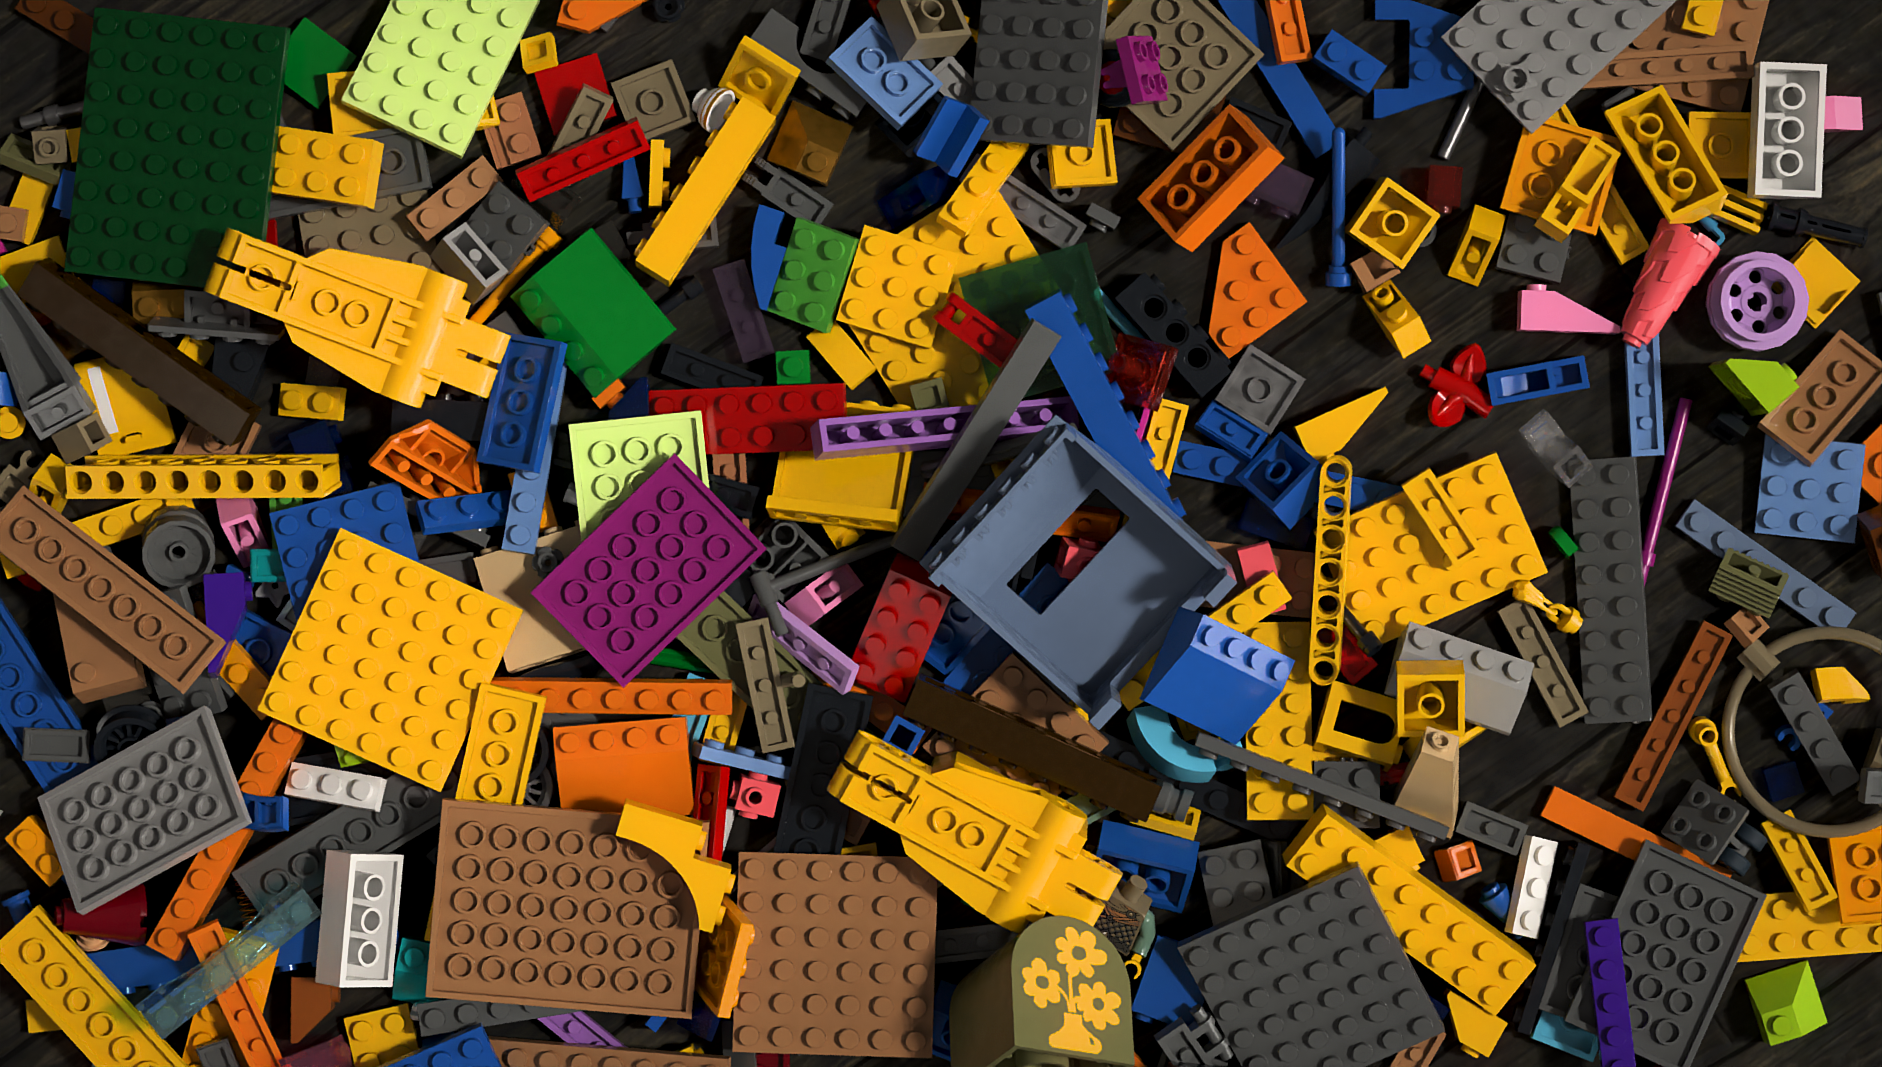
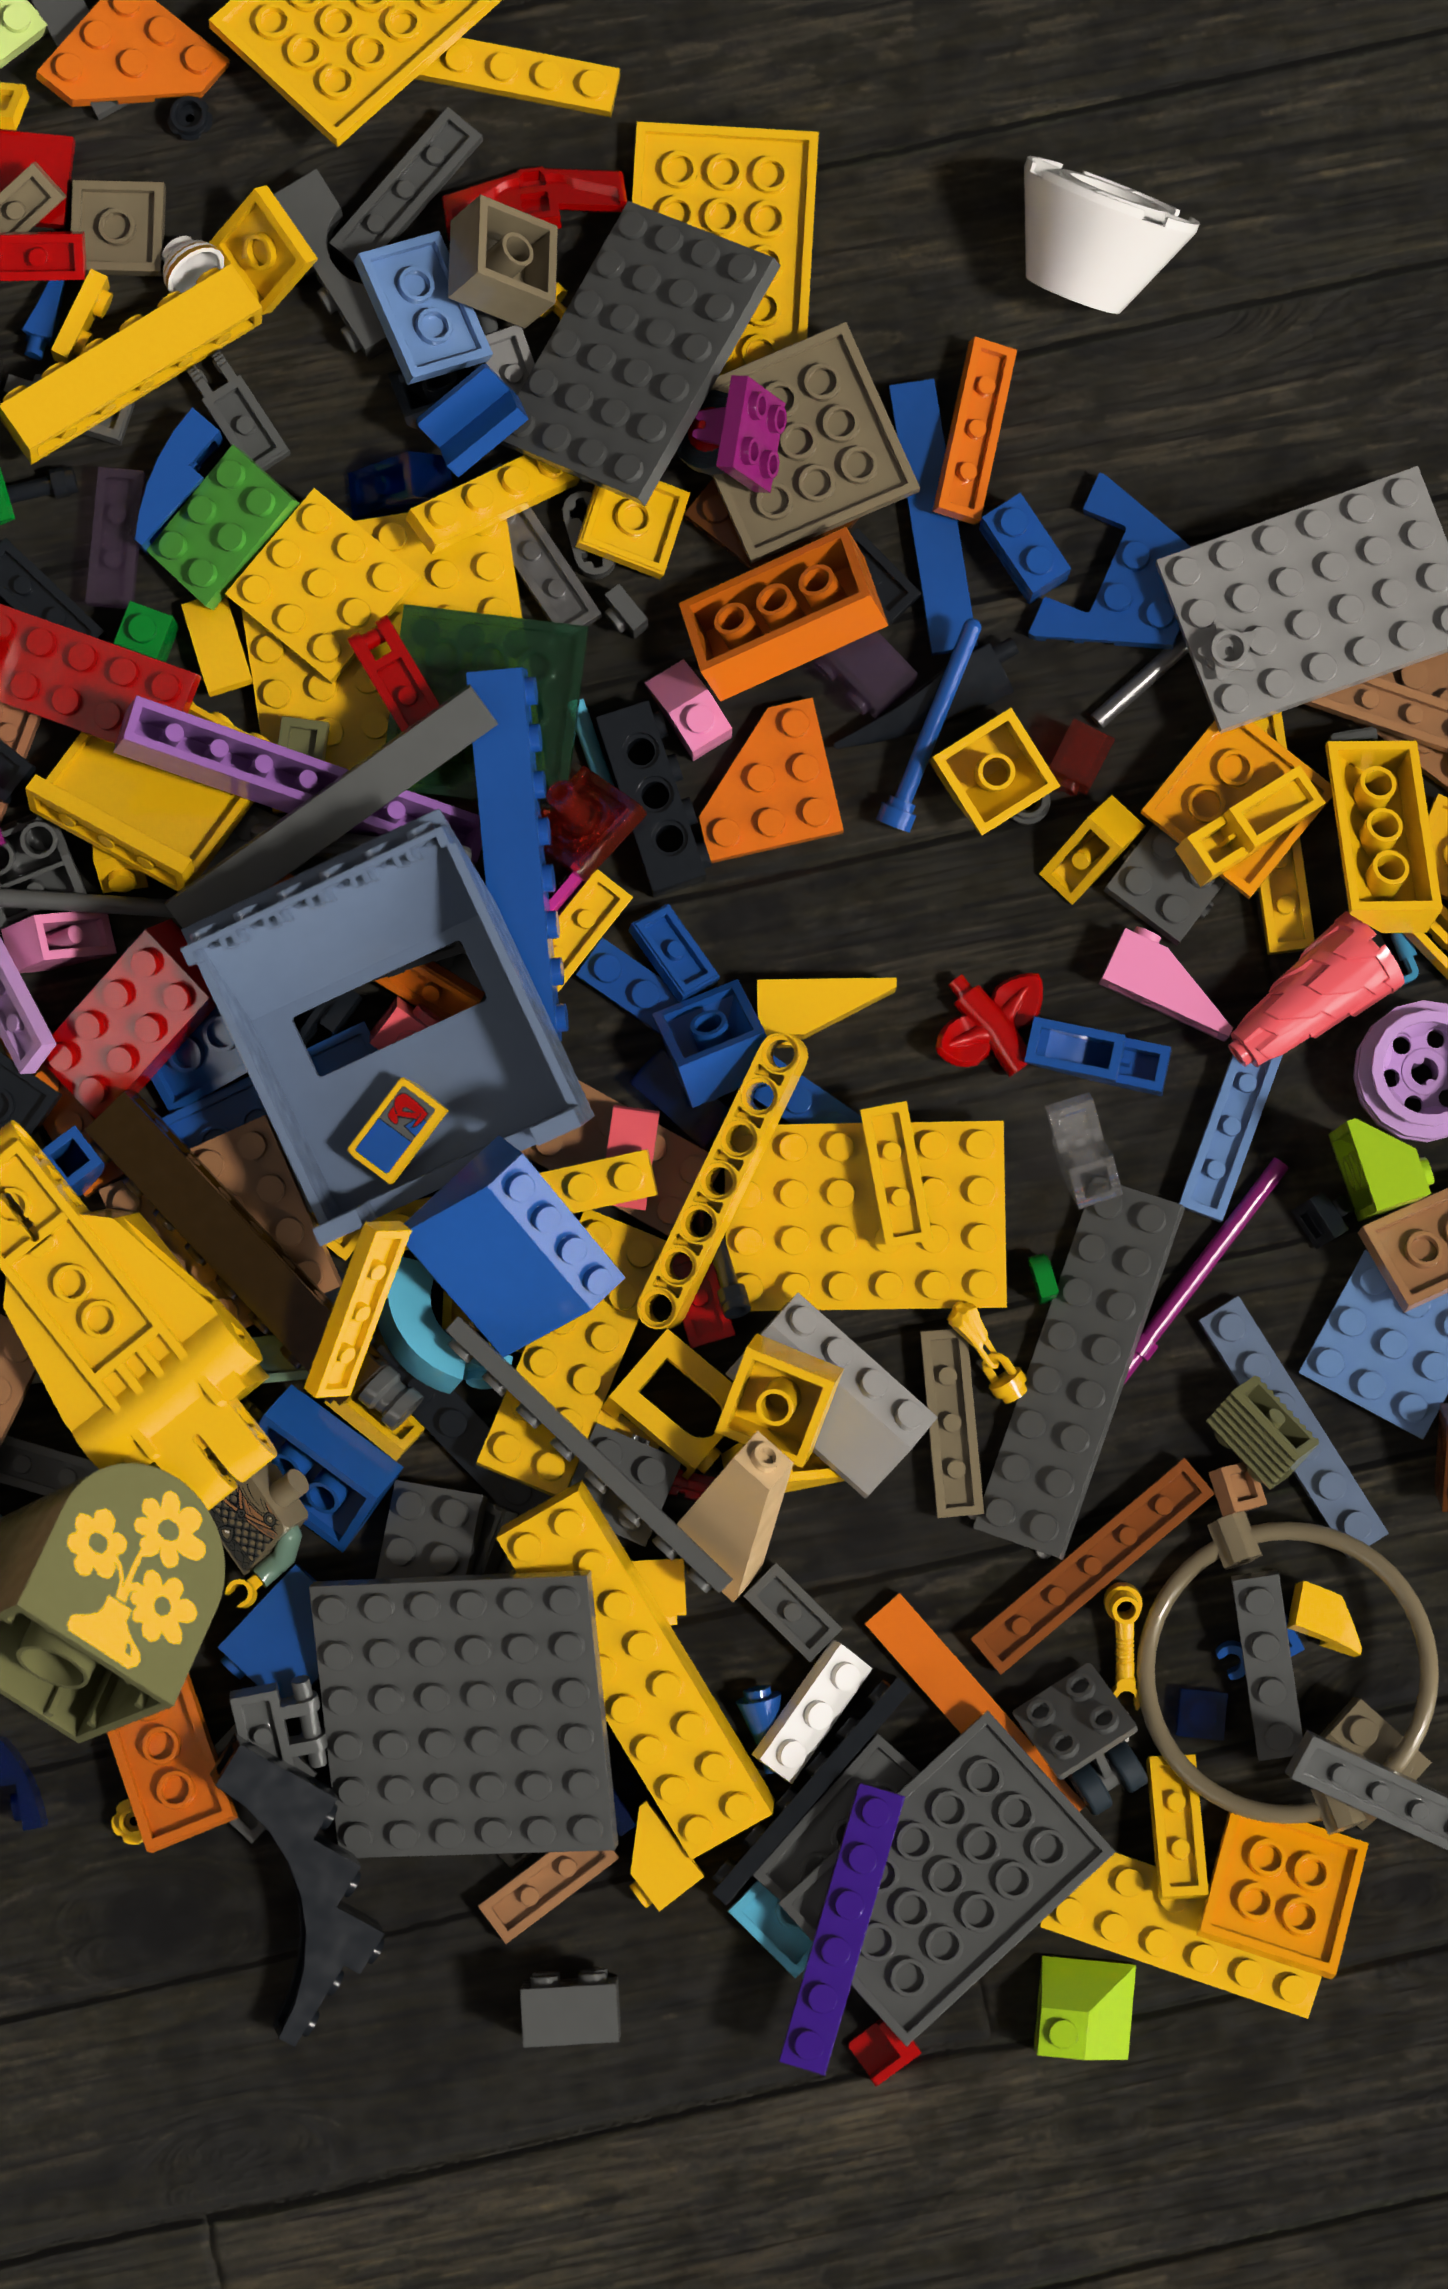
camera: 25 degrees right, 5 degrees down
pearl gold slope [766,100,853,187] -> none
flat silver plate [1214,344,1306,435] -> none
medium nougat panel [1348,251,1401,294] -> none
yellow slope [1362,279,1431,359] -> none
orange slope [1434,840,1482,882] -> none
none -> yellow plate [304,1221,412,1398]
none -> slope [347,1077,449,1185]
none -> bright pink slope [645,659,732,761]

